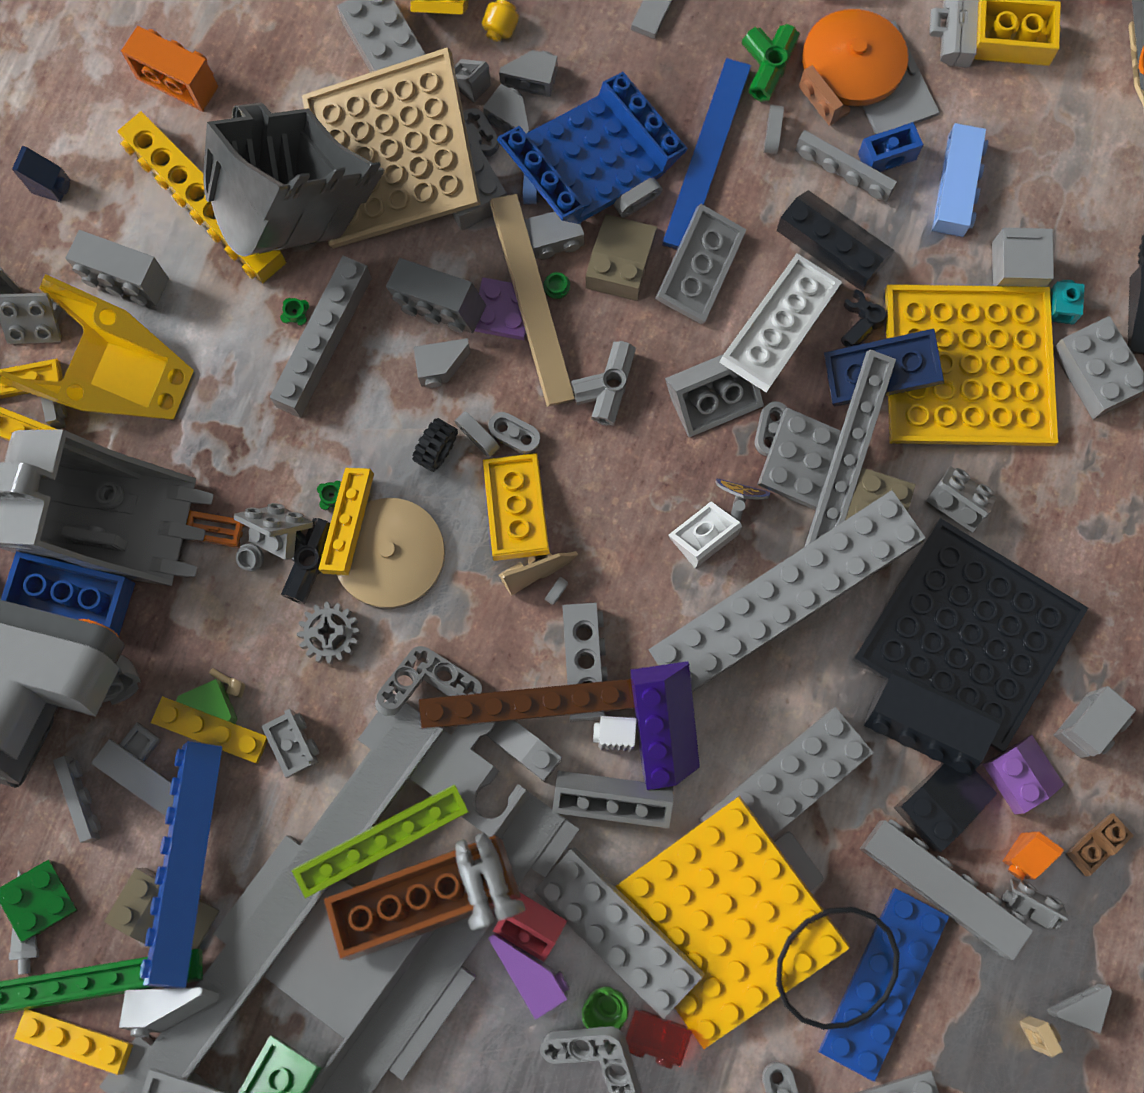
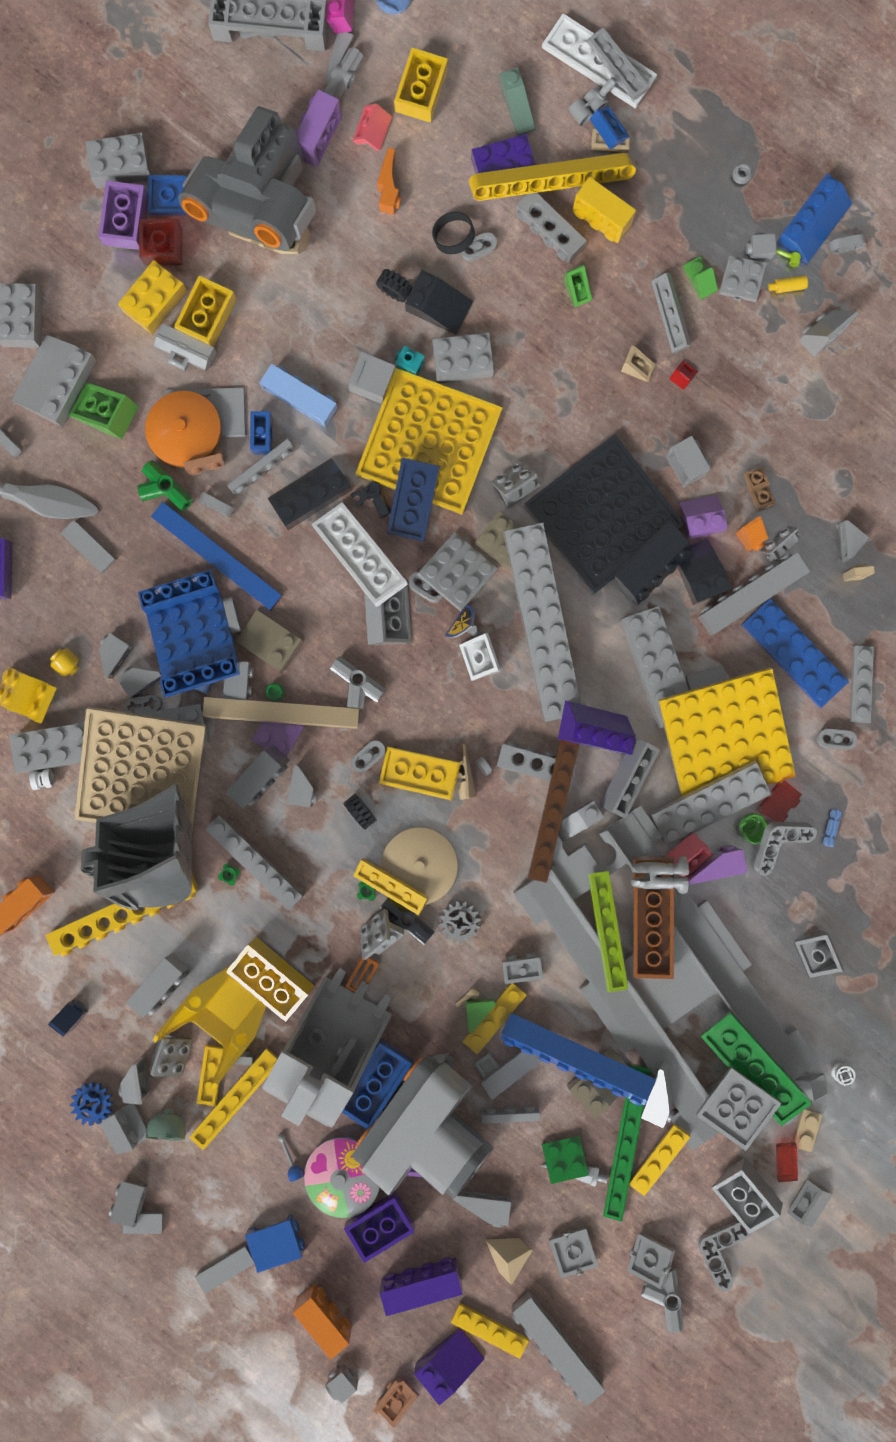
camera: 70 degrees left, 10 degrees up
light grey plate [236,543,264,571] -> none
light grey beam [375,646,482,716] -> none
light grey slope [454,59,491,103] -> none
light grey beam [454,411,500,458] -> none
white brick [593,716,636,752] -> none
light grey plate [655,204,747,324] -> none
black piece [776,907,900,1030] -> none
light grey plate [804,350,896,547] -> none
none -> white wheel [29,768,55,790]
none -> yellow slope [226,937,315,1022]

